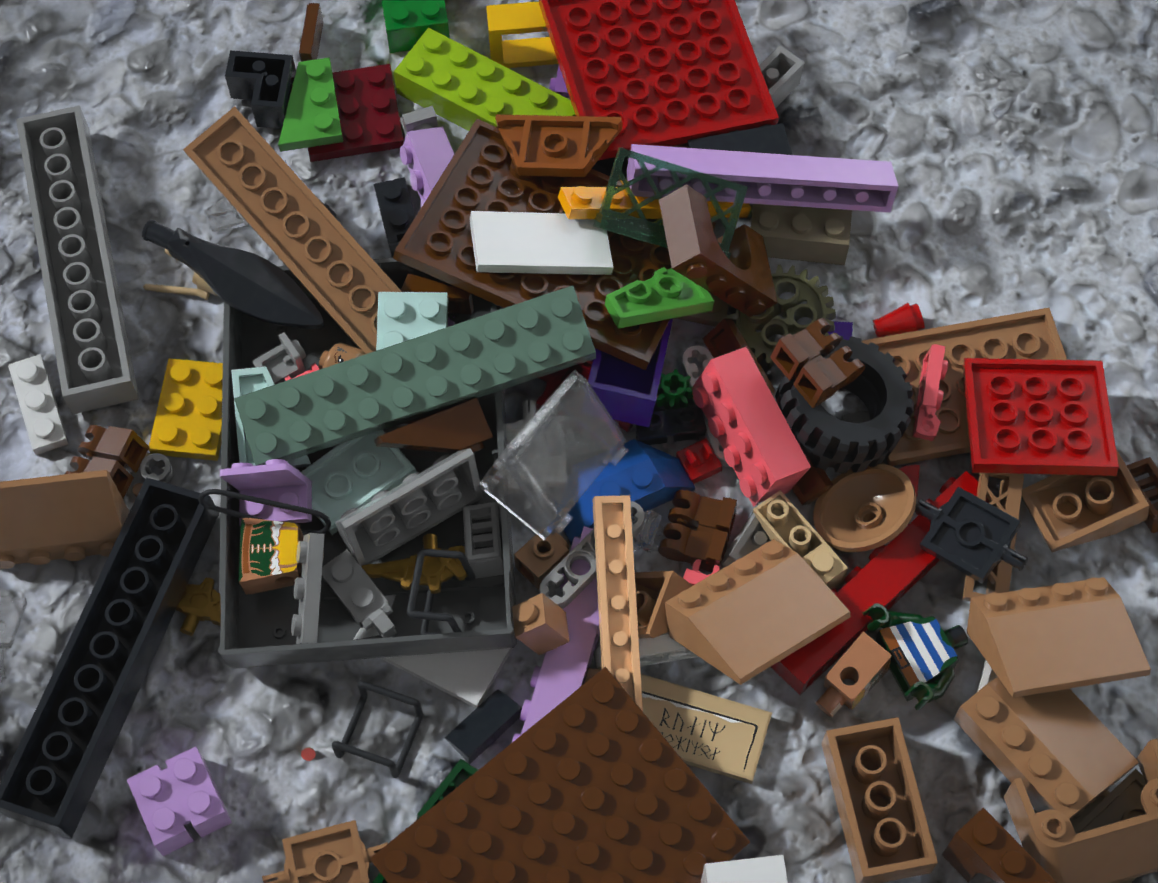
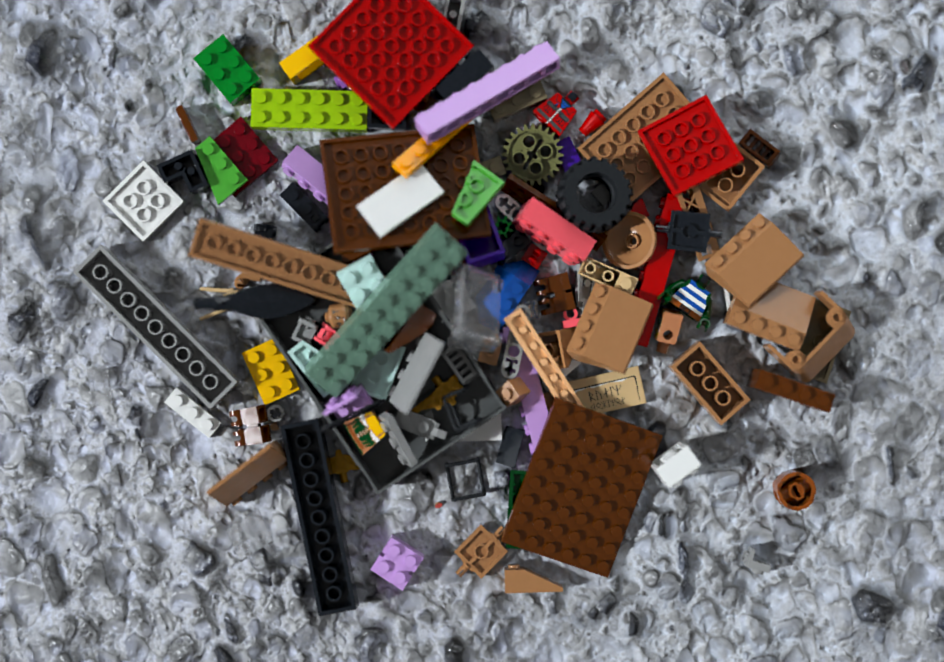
camera: 30 degrees left, 25 degrees up
light grey bracket [400,106,438,137] -> none
dark orange wing [495,114,623,177] -> none
clear green fence [593,147,748,259] -> none
reddish brown arch [659,184,778,317] -> none
reddish brown legs [770,318,865,408] -> none
coral hinge [912,344,948,441] -> none
none -> white plate [103,160,185,242]
none -> torso [532,91,579,138]

